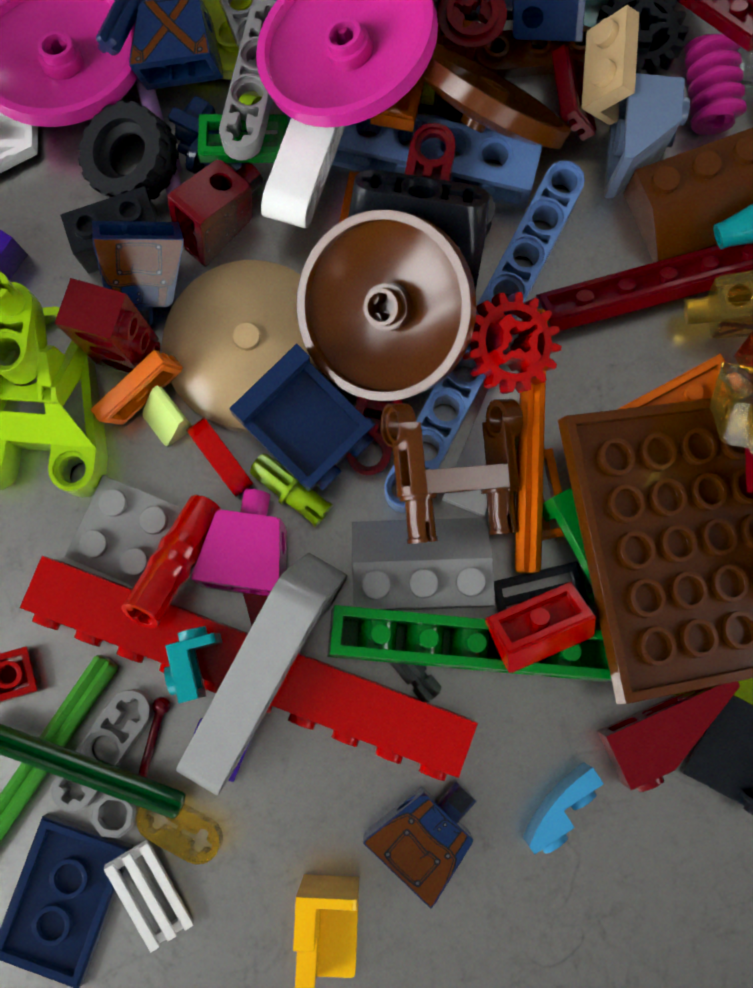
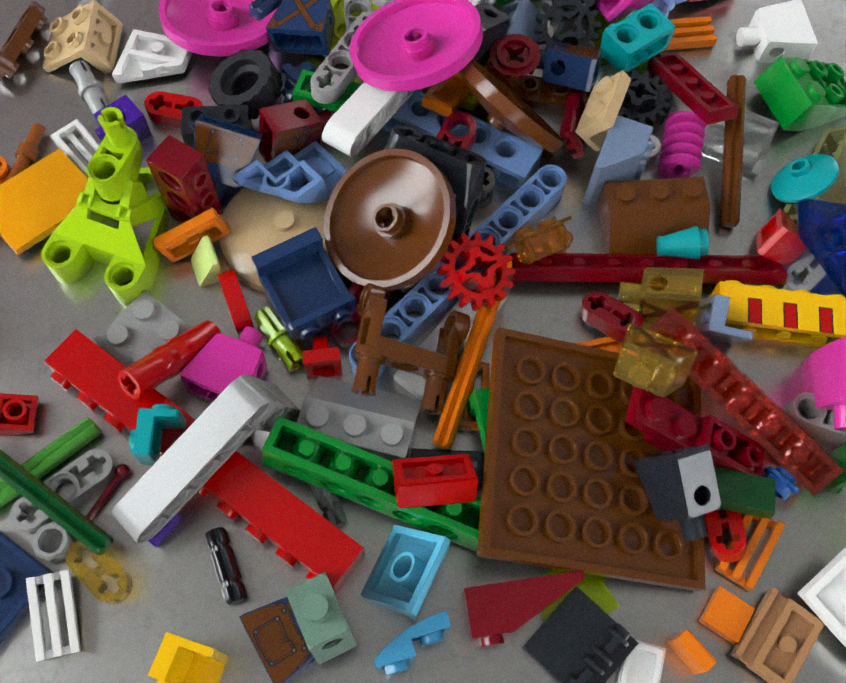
camera: 10 degrees right, 15 degrees down
none -> red beam [144,91,203,128]
none -> black axle [205,527,247,605]
none -> medium blue slope [231,140,347,203]
none -> sand green torso [285,572,357,665]
none -> red tile [303,335,343,379]
none -> medium azure slope [360,524,451,623]
none -> clear orange hinge [504,216,573,265]
none -> dark red beam [581,291,643,343]

